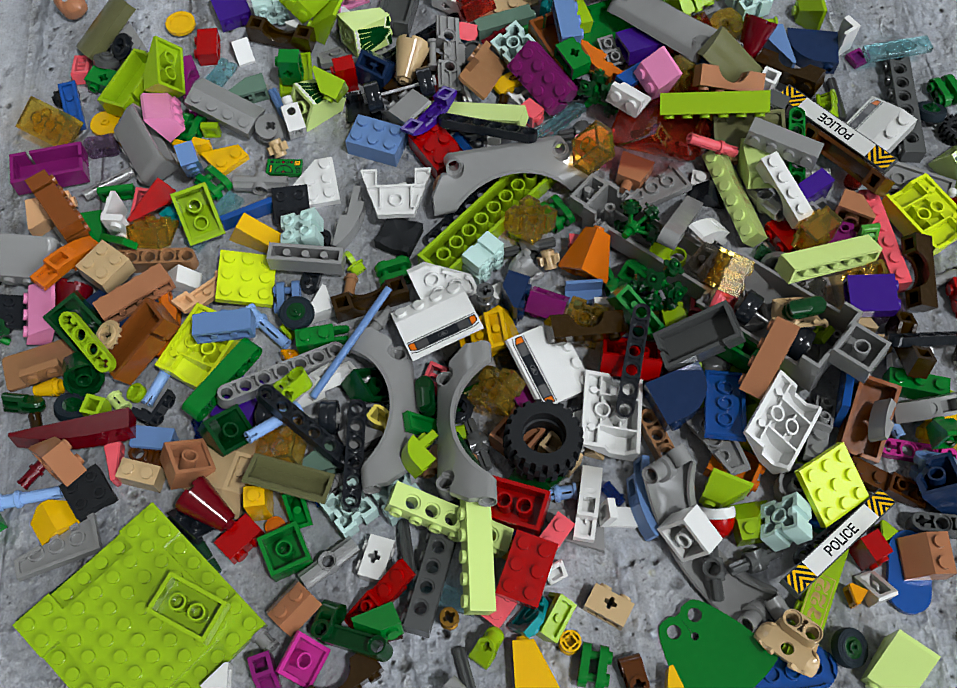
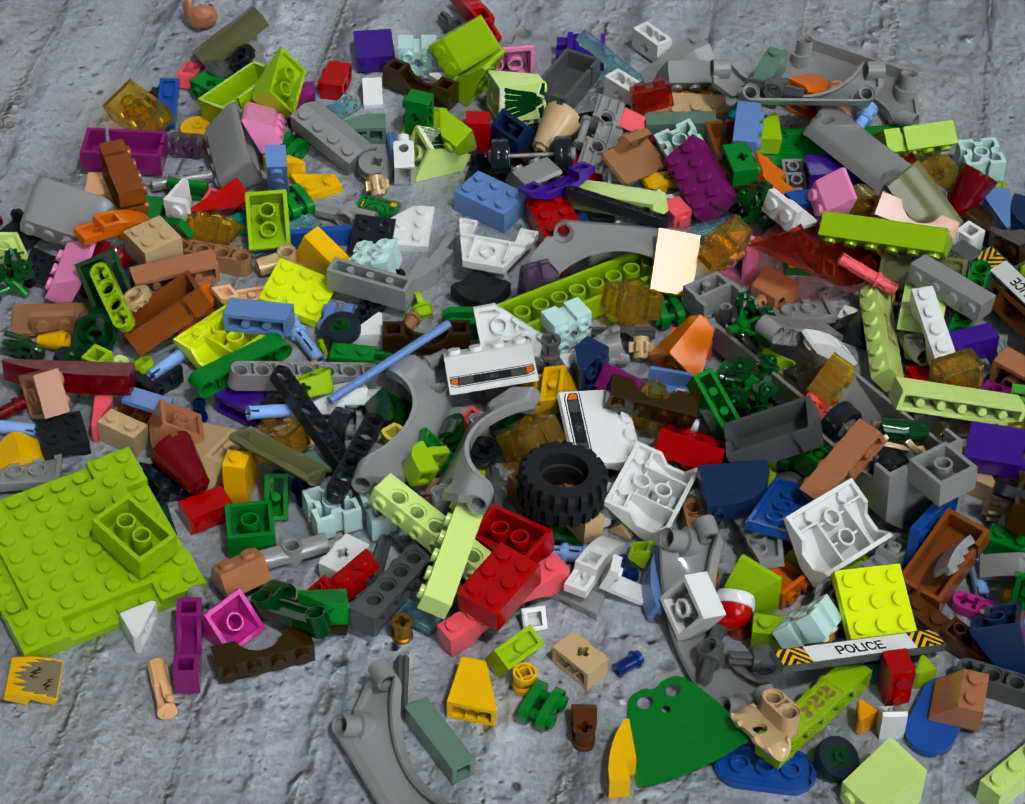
camera: 15 degrees right, 20 degrees down
yellow piece [165,11,196,36] -> none
white slope [167,264,202,291] -> none
dark green slope [198,404,253,457] -> none
lime tile [200,122,222,138] -> none
lime piece [468,626,504,670] -> none
teal plate [507,596,549,638] -> none
black beam [615,303,651,419] -> none
none -> tan piece [254,244,298,277]
none -> clear purple slope [517,258,559,295]
none -> clear blue pin [612,650,645,678]
none -> lime slope [628,540,656,569]
none -> tile [649,228,701,297]

